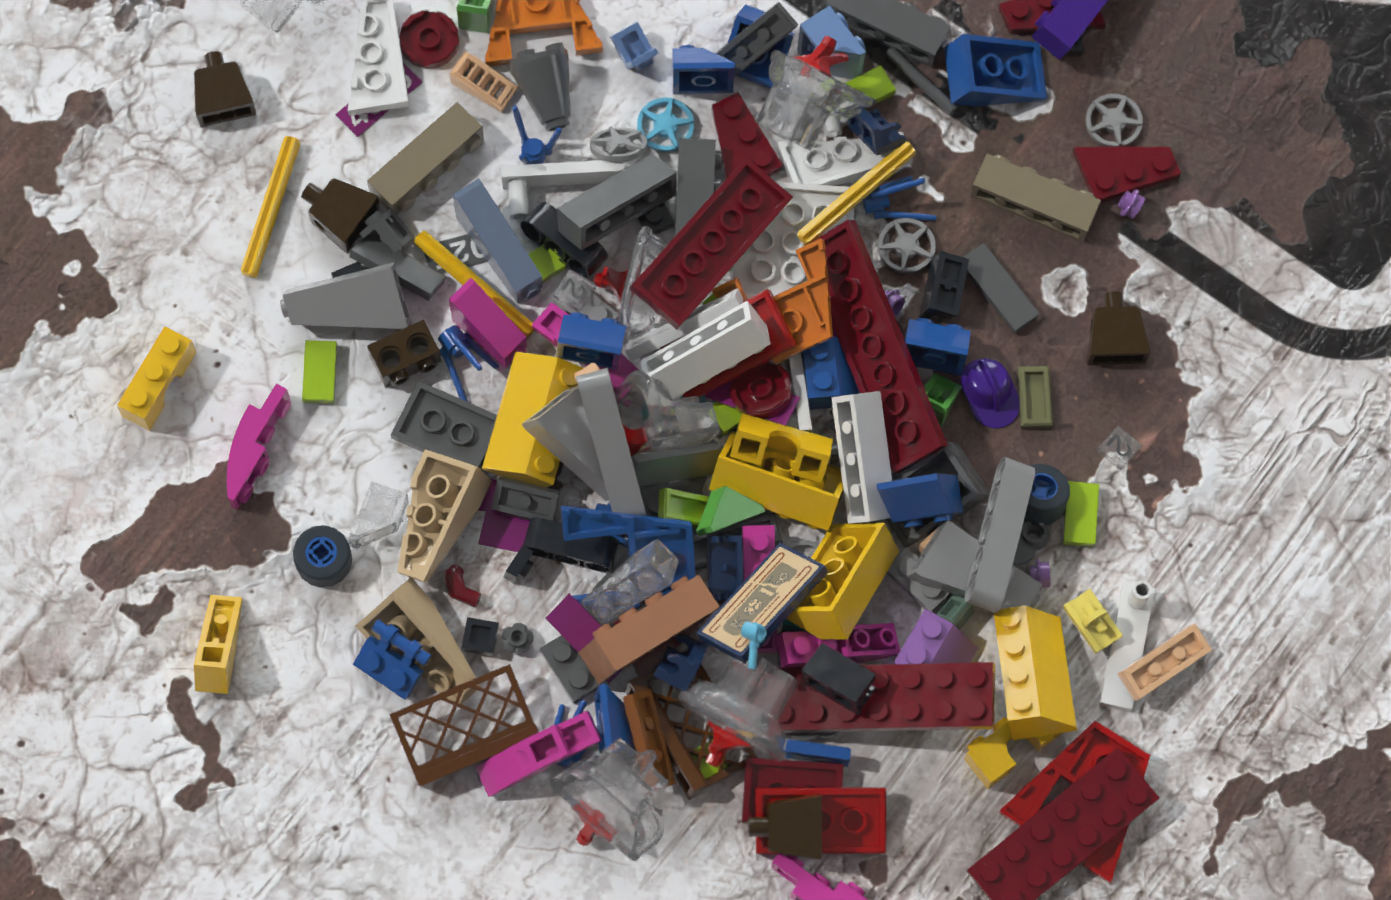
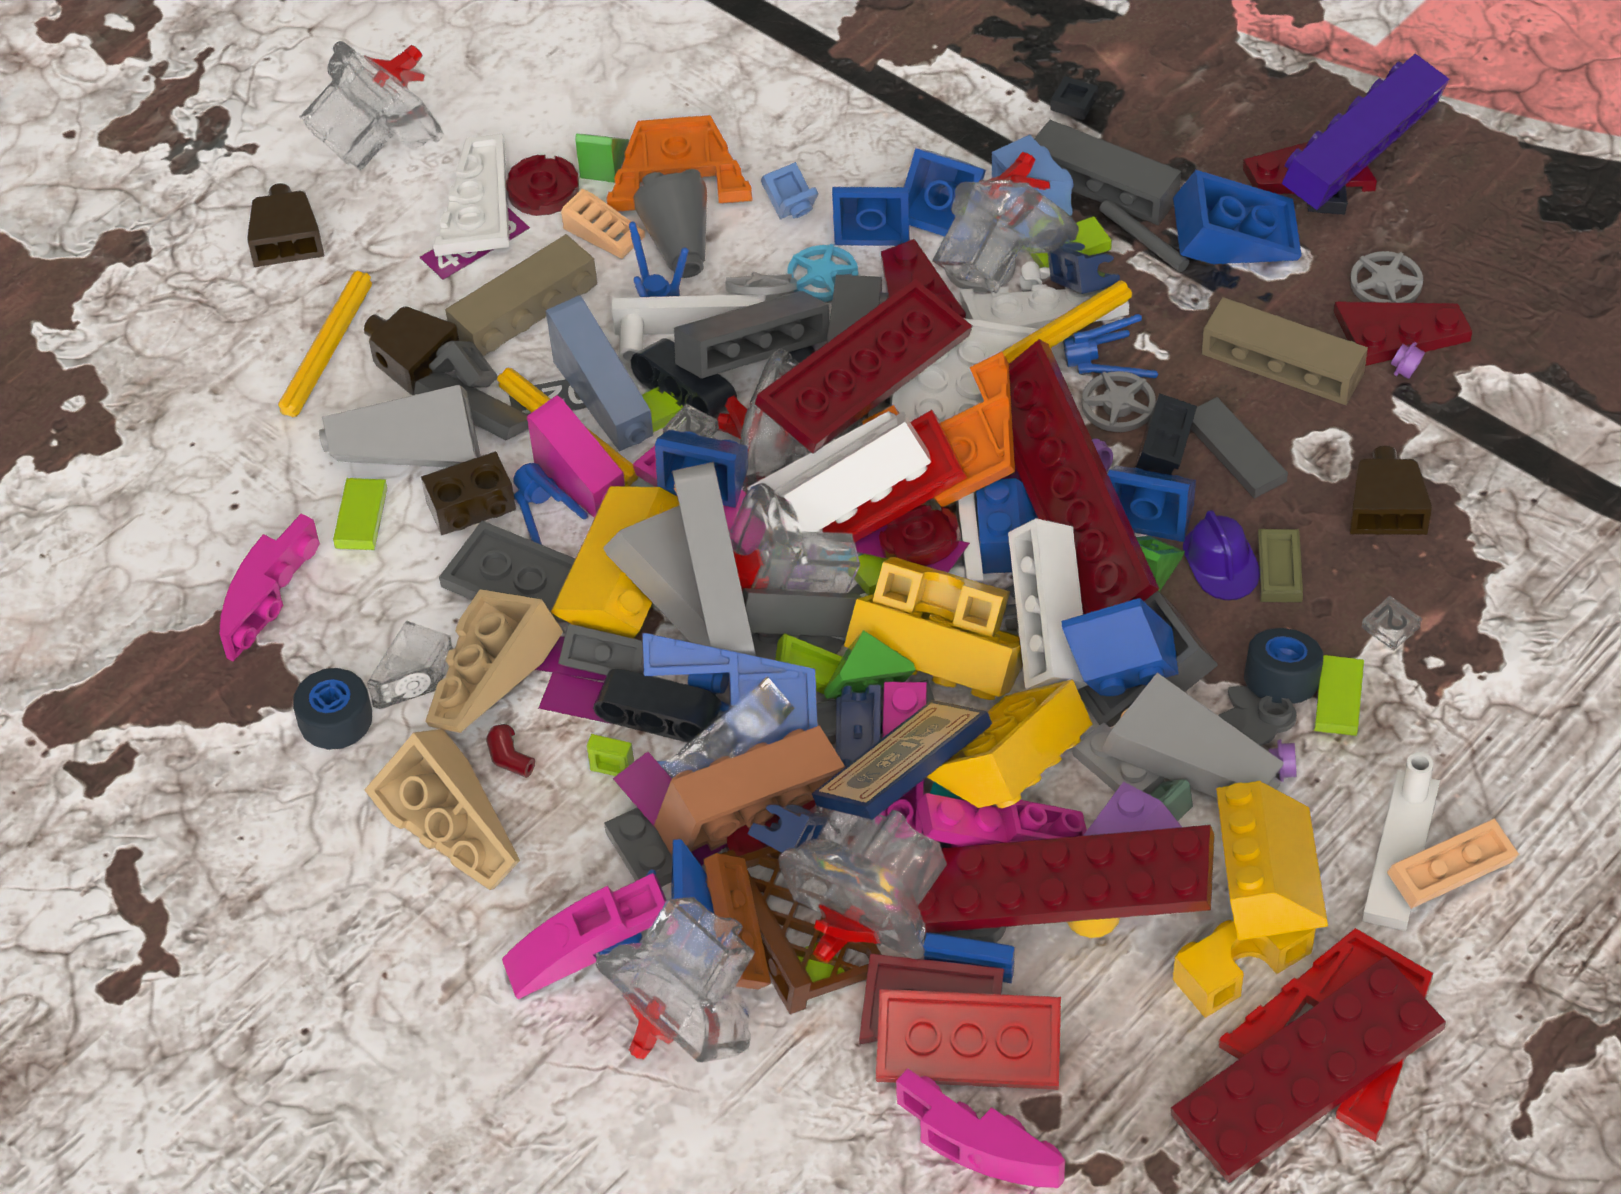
camera: 10 degrees right, 20 degrees down
yellow arch [117,326,197,431] -> none
yellow slope [193,595,243,694] -> none
blue plate [353,620,432,700] -> none
reddish brown fence [389,664,539,787] -> none
black plate [461,617,499,656] -> none
dark grey plate [502,623,534,654] -> none
black plate [504,545,534,584] -> none
dark grey tile [715,1,798,78] -> none
medium azure hand [741,621,767,669] -> none
dark brown torso [747,793,822,859] -> none
black hinge [802,643,876,716] -> none
light grey beam [964,457,1035,613] -> none
light yellow hips [1063,589,1123,655] -> none
none -> lime tile [587,734,634,776]

